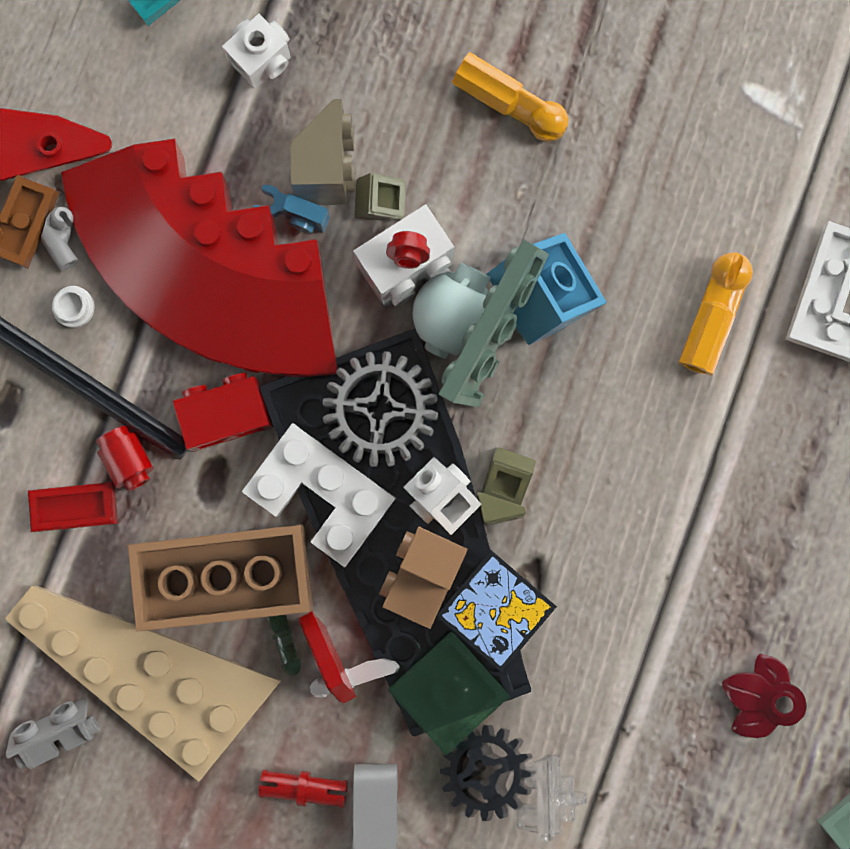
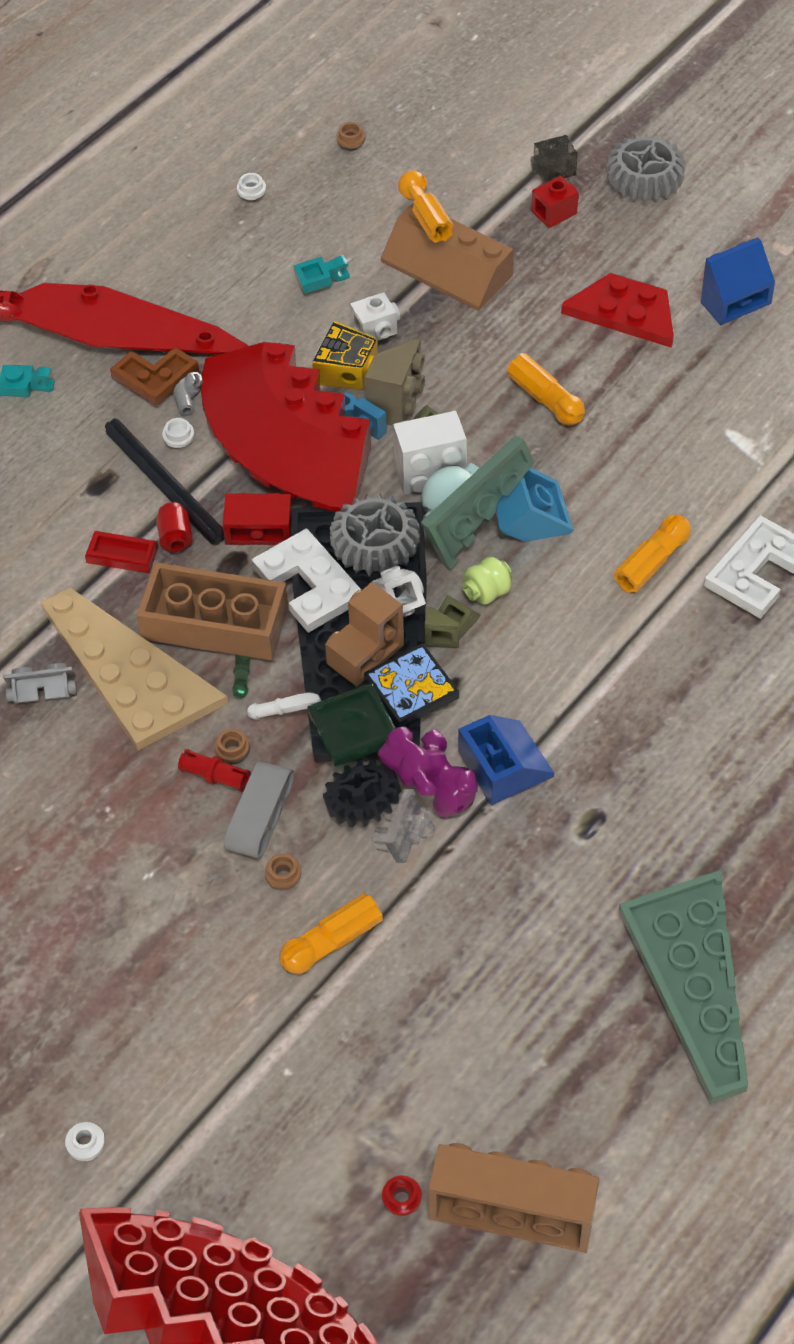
camera: 20 degrees right, 30 degrees down
red tile [299,611,356,704] -> none
red plate [386,231,430,269] -> none
dark red plate [722,654,807,738] -> none
none -> medium nougat plate [214,729,250,763]
none -> torso [312,321,378,390]
none -> magenta animal [378,727,478,817]
none -> blue slope [458,715,554,805]
none -> yellowish green piece [462,556,513,605]

